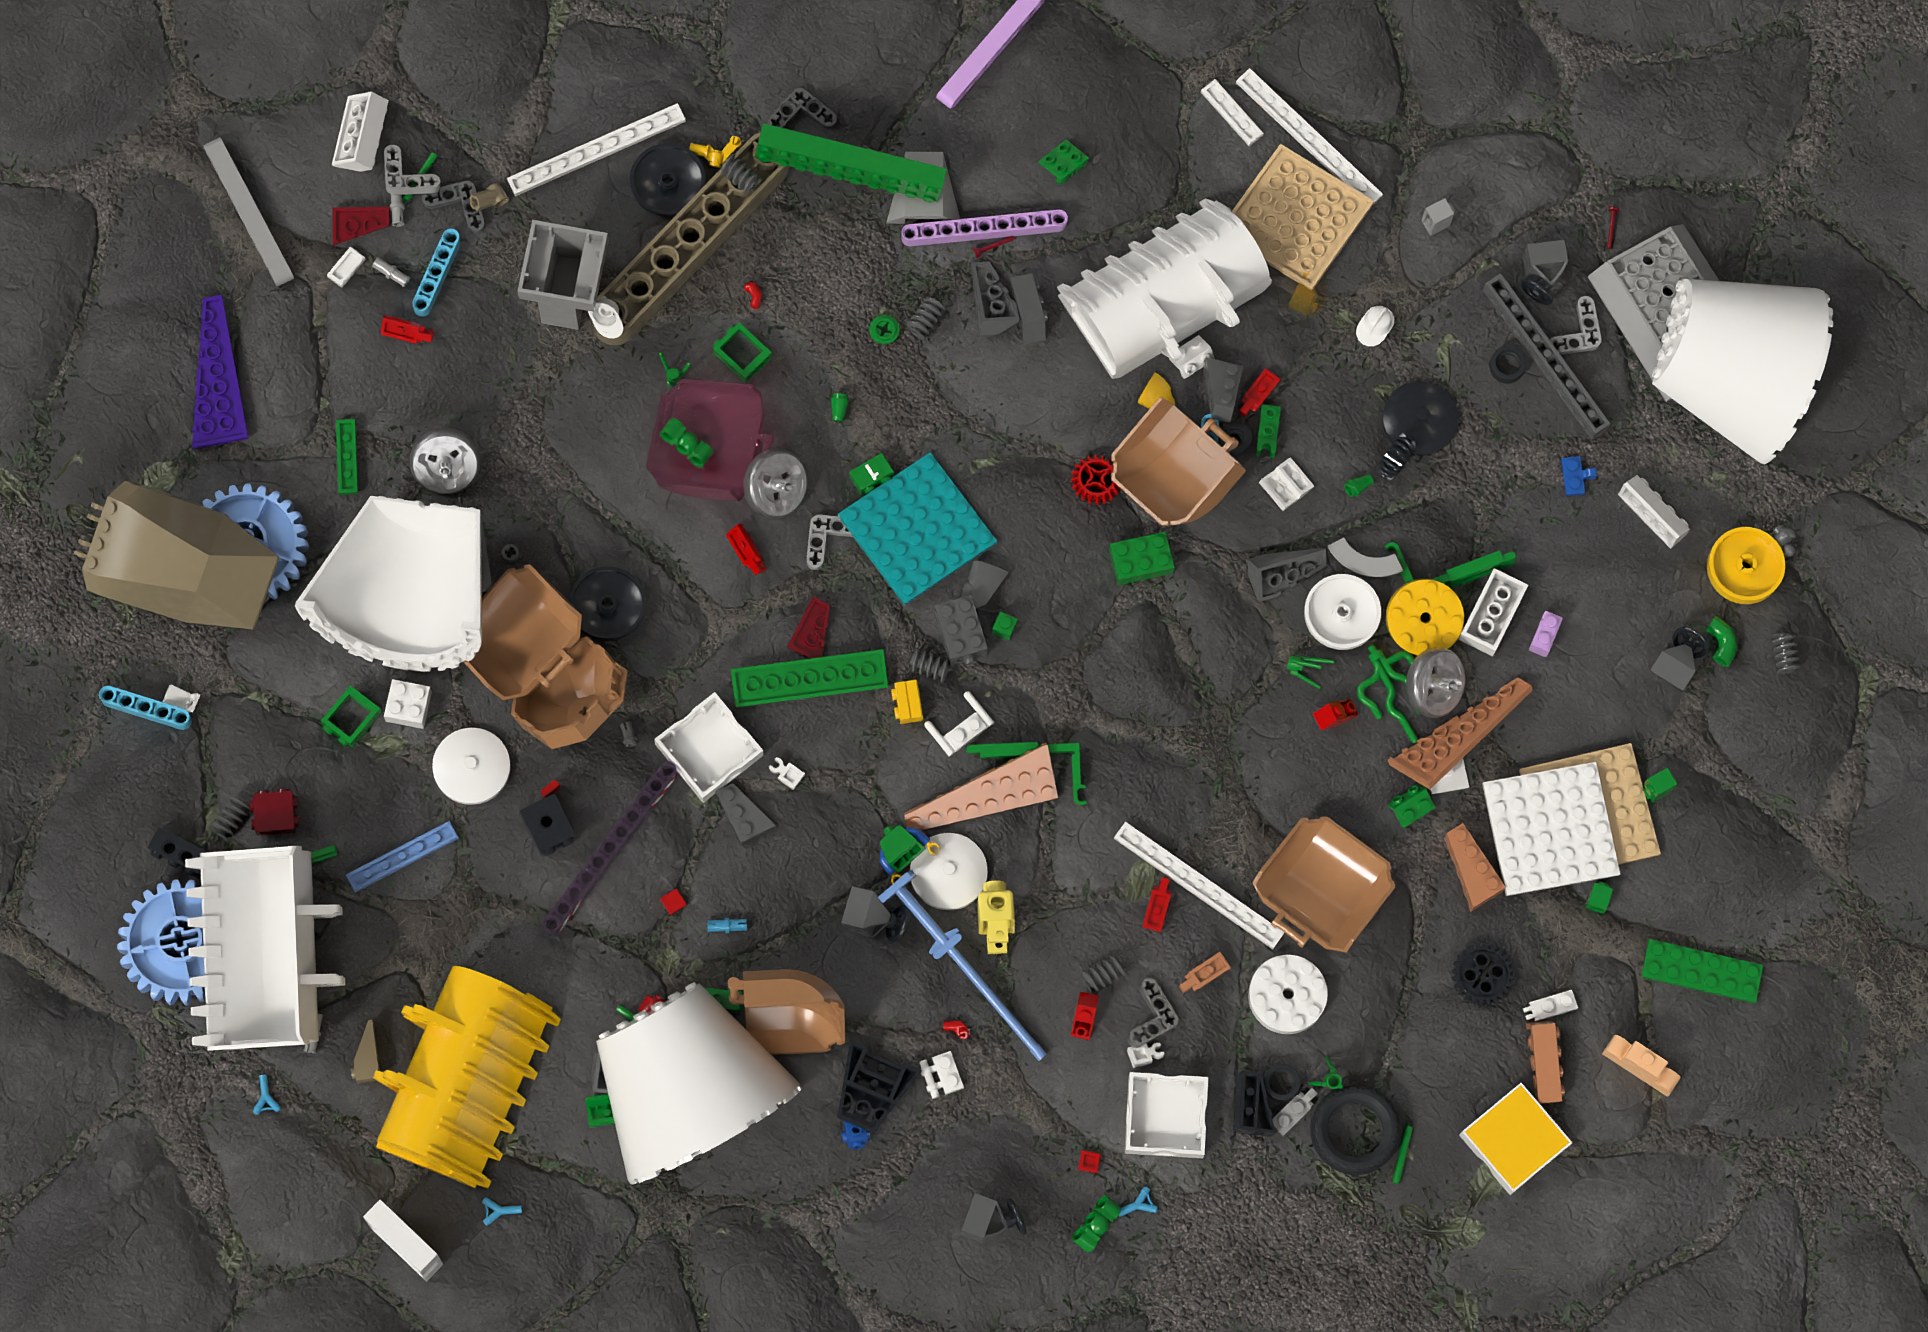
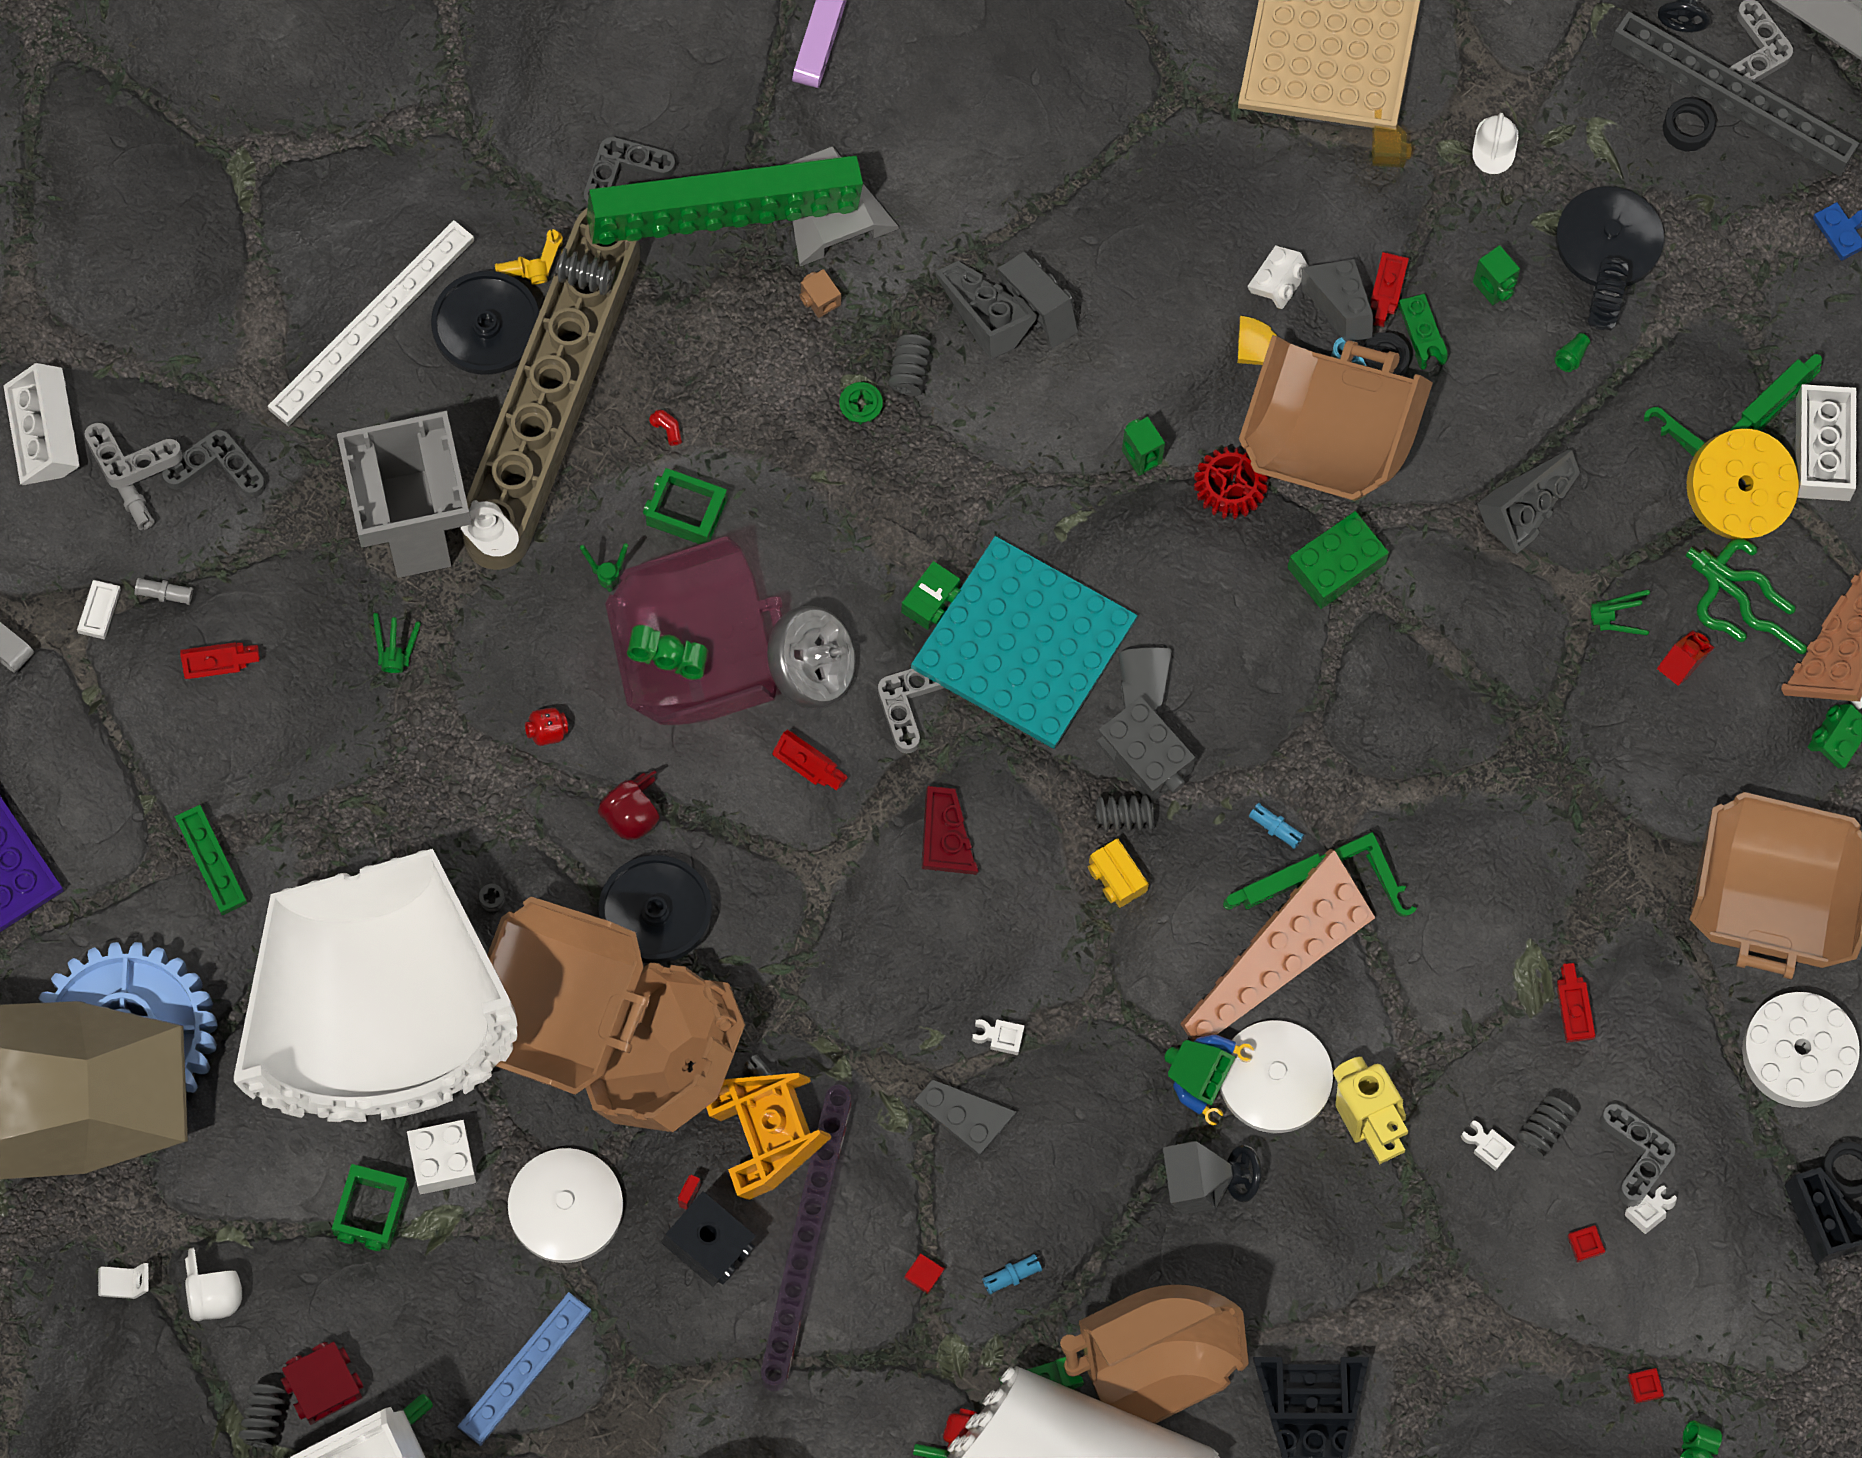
camera: 20 degrees left, 5 degrees down
medium azure beam [99,686,192,730] -> none
dark red wing [332,207,390,246] -> none
green bar [402,152,438,203] -> none
flat silver wheel [409,428,481,494] -> none
medium azure beam [413,229,461,317] -> none
dark tan piece [470,183,509,211] -> none
white tile [654,692,763,803] -> none
green plate [731,649,888,707] -> none
green cone [831,393,849,422] -> none
medium blue piece [878,870,1047,1061] -> none
lavender beam [901,210,1068,246] -> none
white plate [919,1051,964,1099] -> none
white plate [924,691,994,757] -> none
red arm [943,1020,970,1039] -> none
dark red piece [972,236,1014,258] -> none
green brick [992,612,1018,641] -> none
green hinge [1038,139,1089,185] -> none
white piece [1057,199,1272,379] -> none
red slope [1071,992,1099,1040] -> none
white plate [1114,822,1284,949] -> none
dark azure piece [1119,1187,1158,1217] -> none
white tile [1125,1072,1208,1158] -> none
nougat hinge [1179,952,1231,993] -> none
white slope [1259,457,1314,511] -> none
white dish [1304,574,1381,650] -> none
light grey tile [1327,538,1404,577] -> none
flat silver wheel [1406,647,1466,718] -> none
none -> white piece [185,1247,242,1321]
none -> green plant [373,613,421,673]
none -> red head [525,707,568,746]
none -> dark red piece [598,770,659,840]
none -> light orange wedge [706,1073,831,1200]
none -> medium nougat brick [799,269,841,318]
none -> green brick [1122,417,1165,476]
none -> dark azure pin [1249,803,1304,849]
none -> white plate [1461,1120,1514,1171]
none -> green brick [1473,245,1520,306]
none -> red tile [1567,1225,1605,1263]

